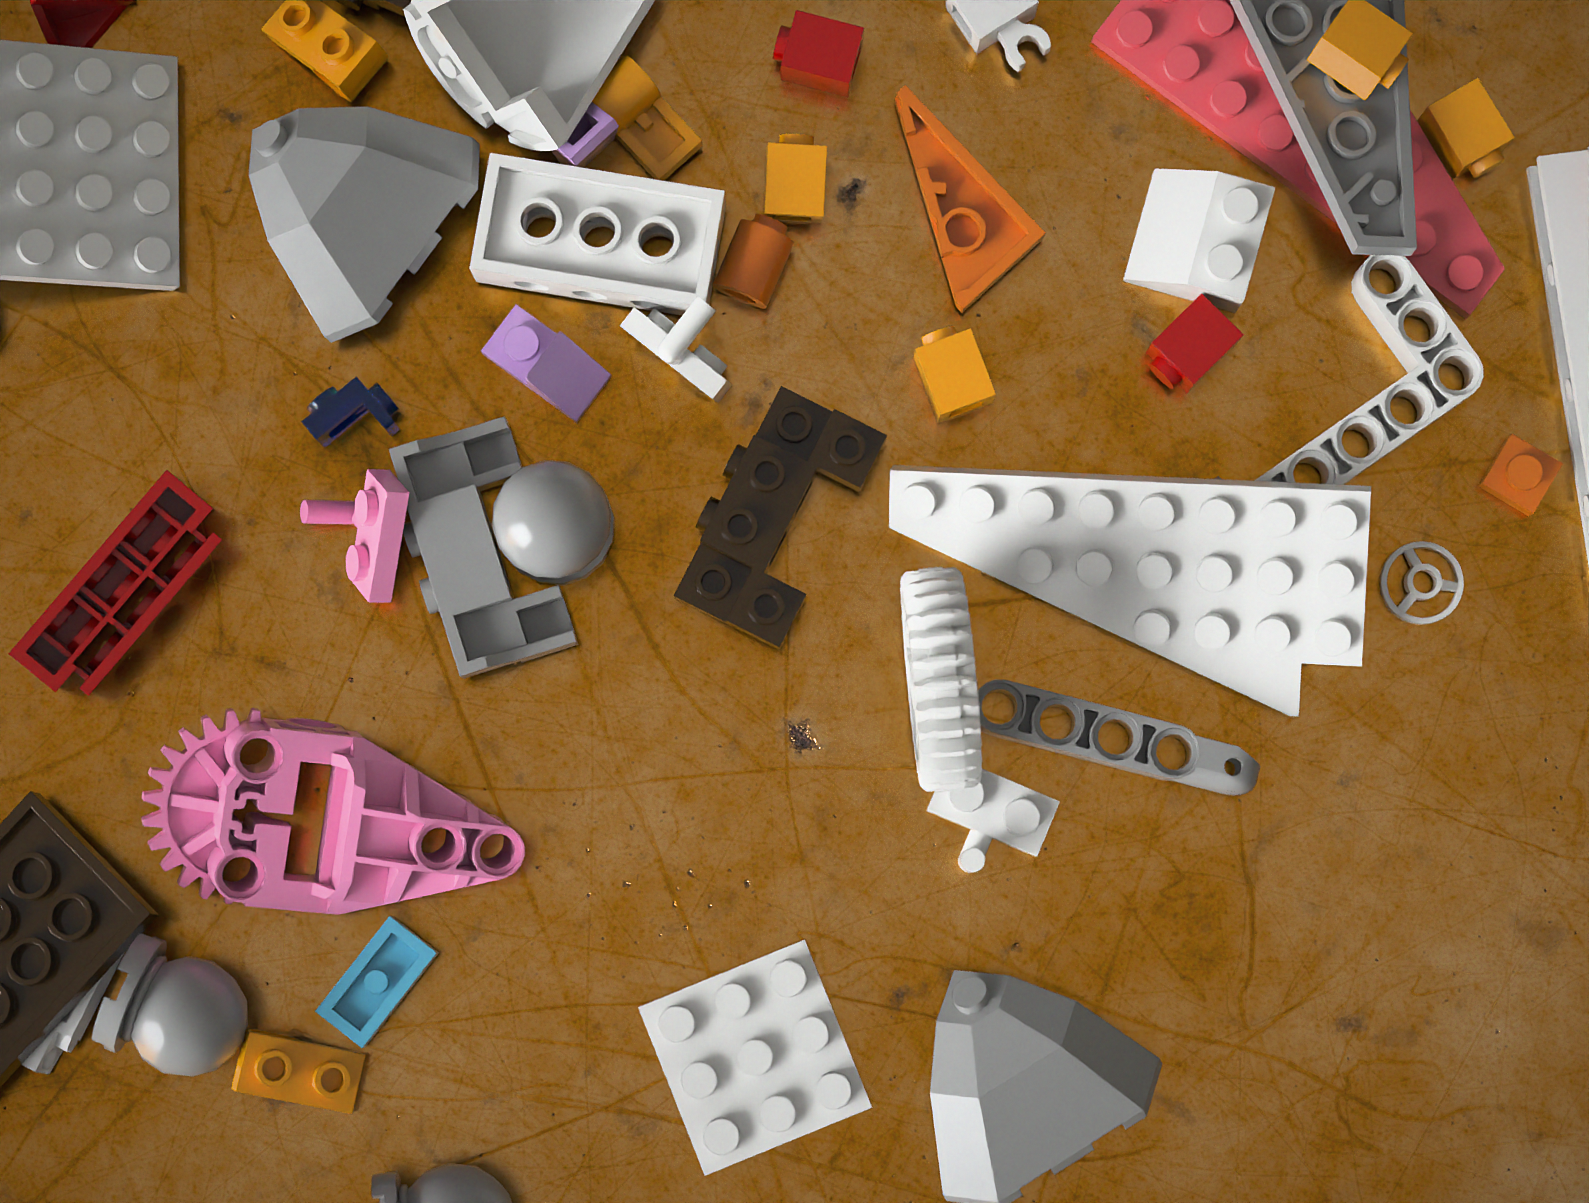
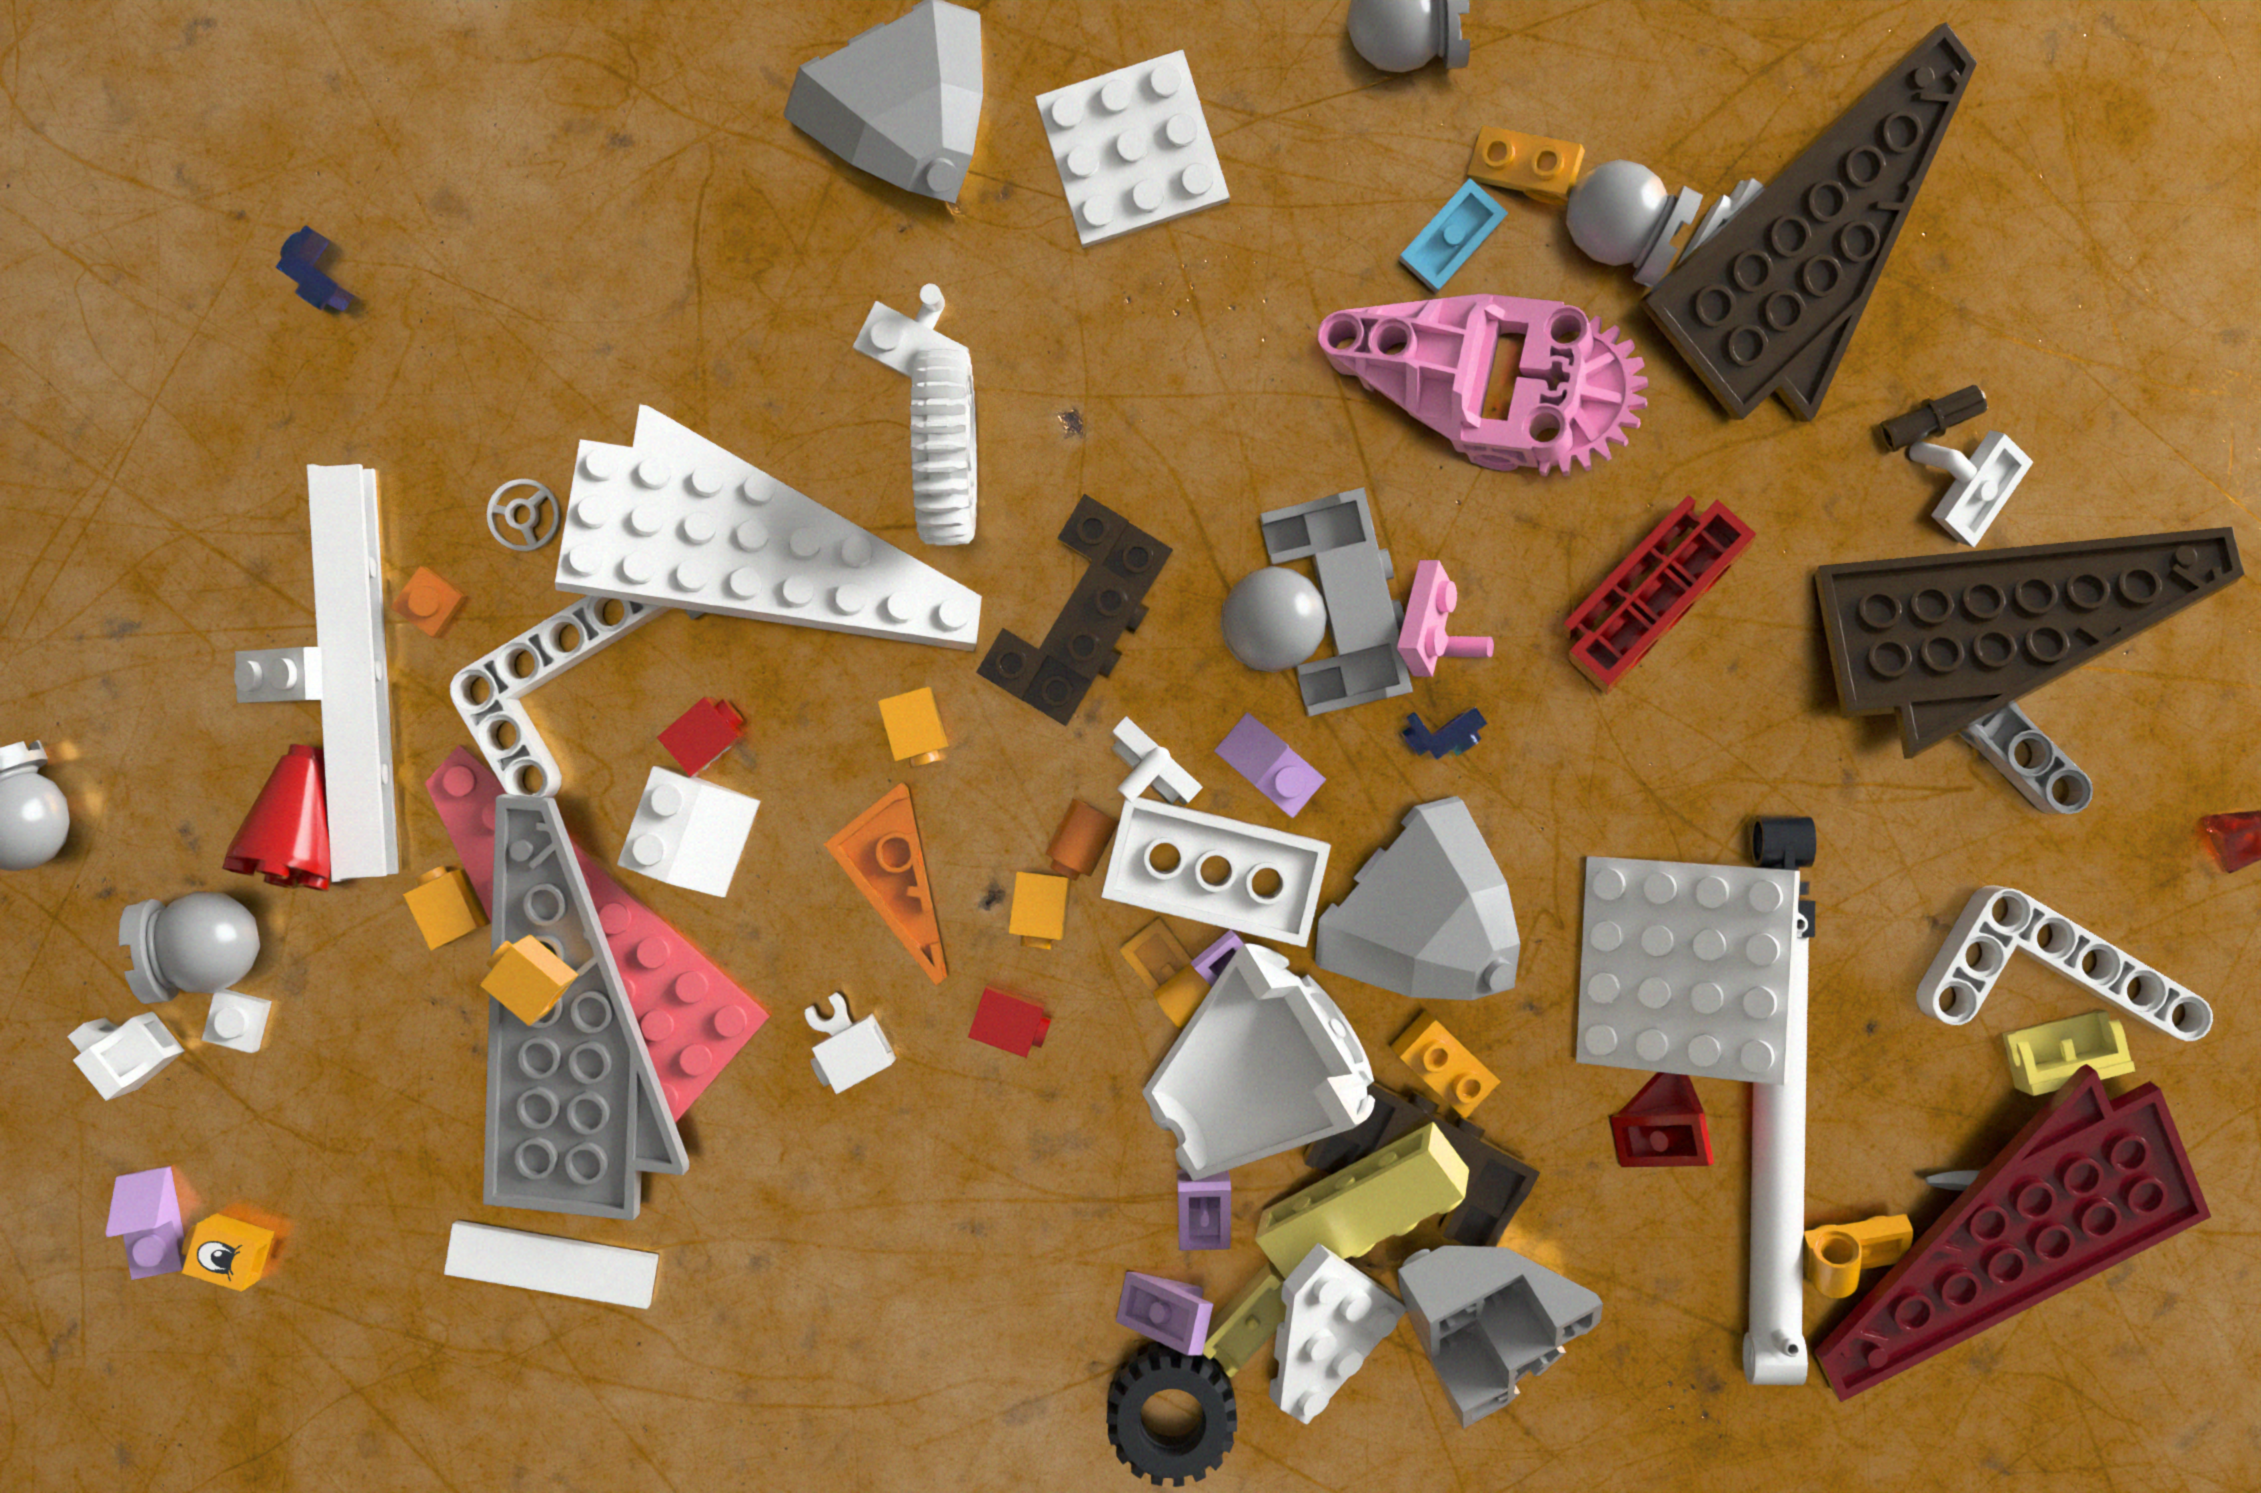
camera: 175 degrees left, 5 degrees up
light grey piece [978,679,1260,796] -> none

